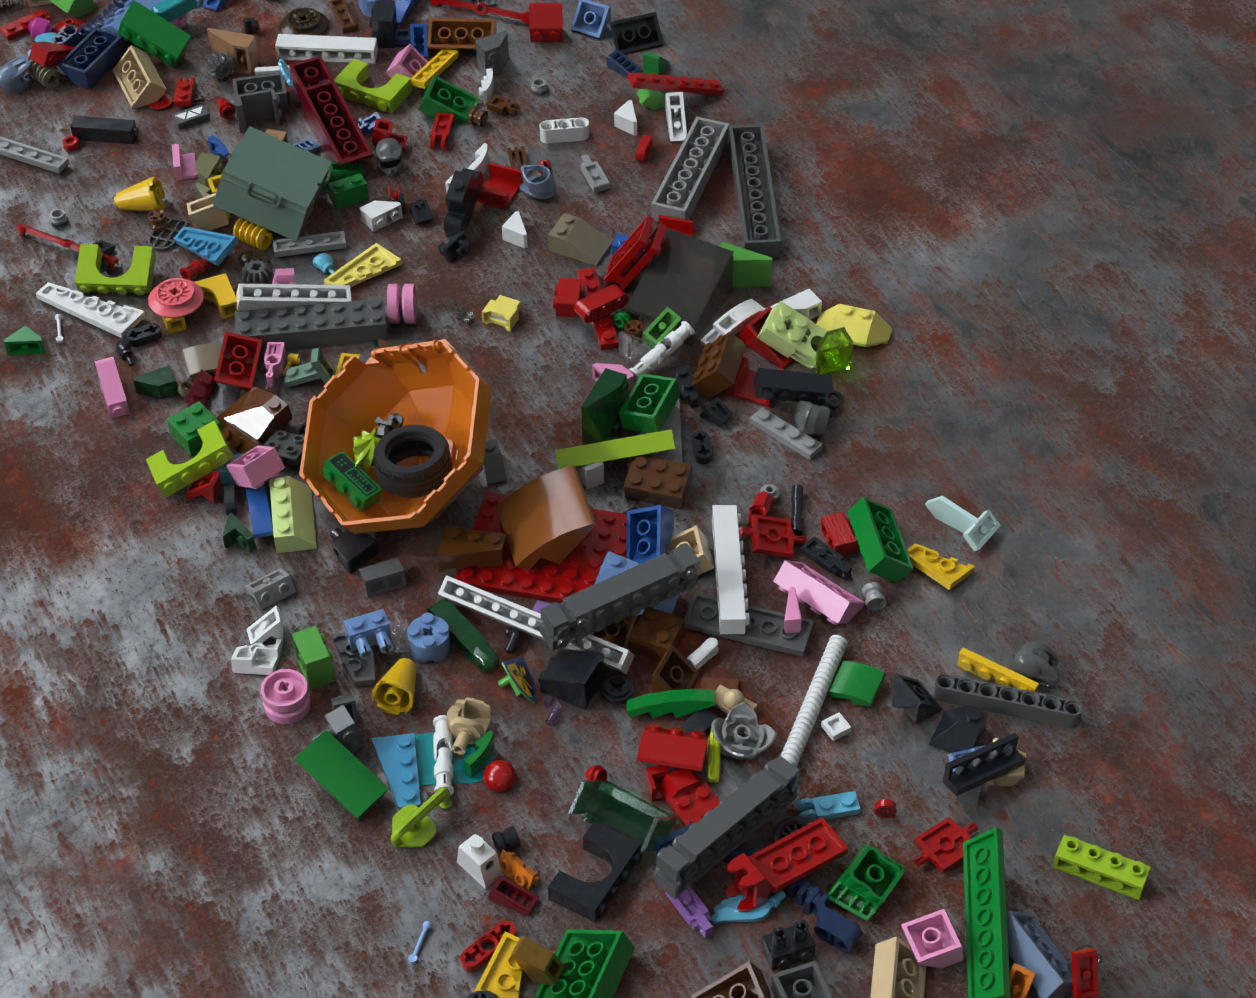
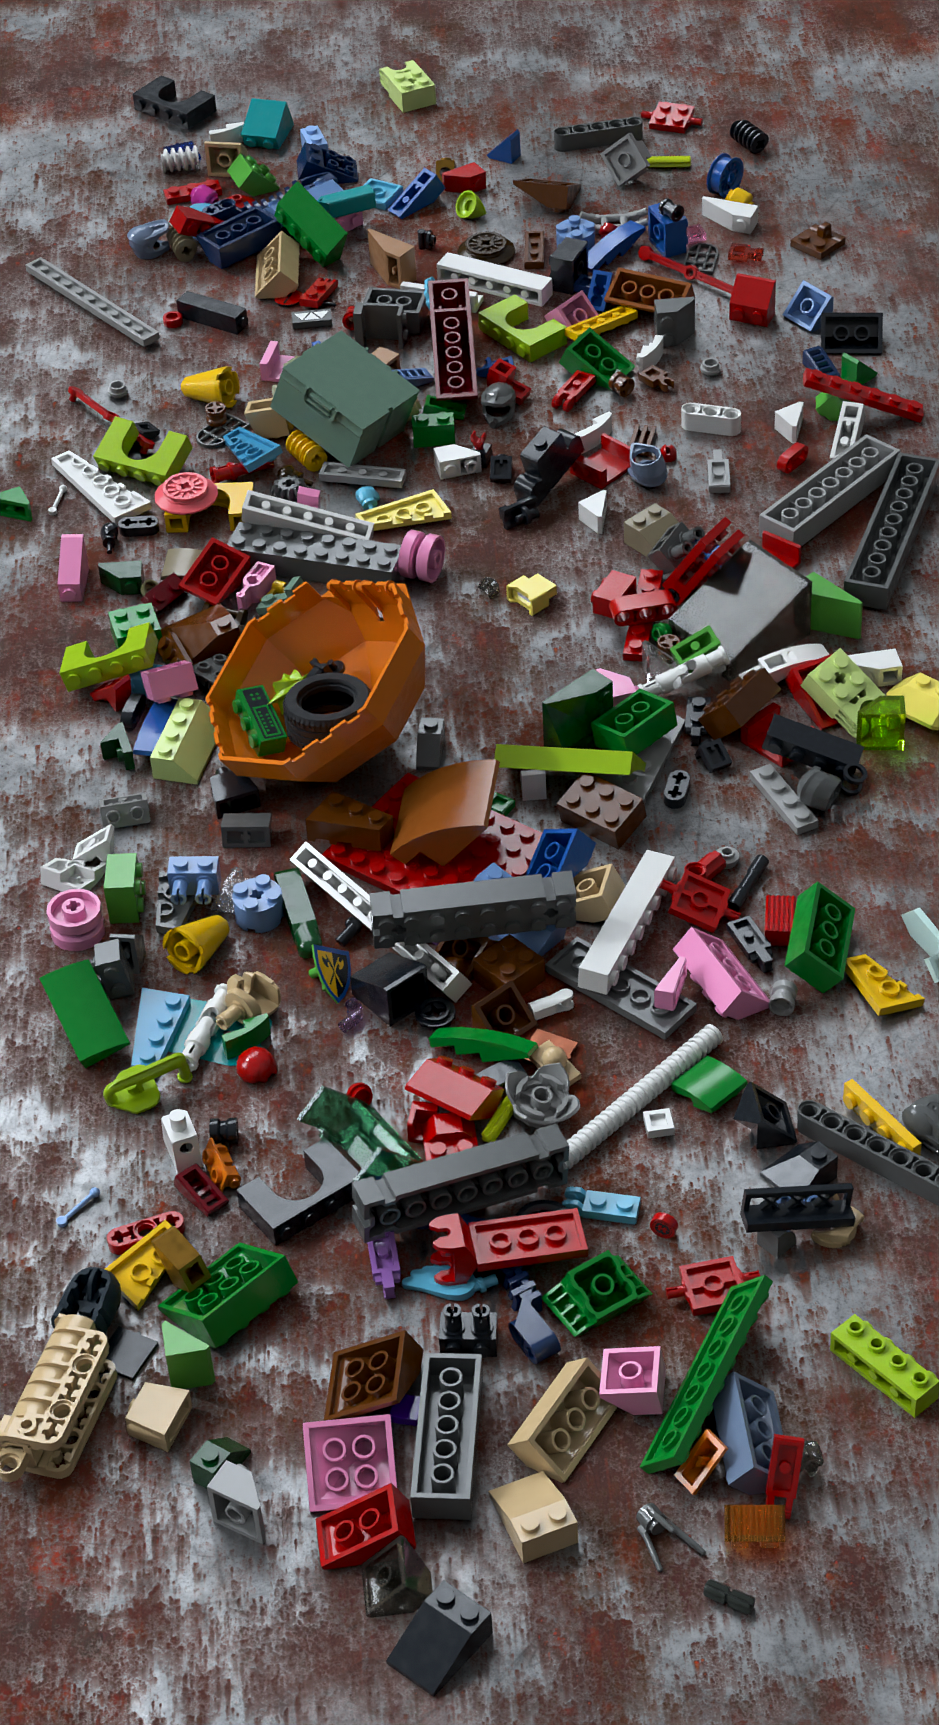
camera: 25 degrees right, 5 degrees down
dark grey gear [205,51,235,81] -> none
none -> dark grey brick [647,521,705,575]

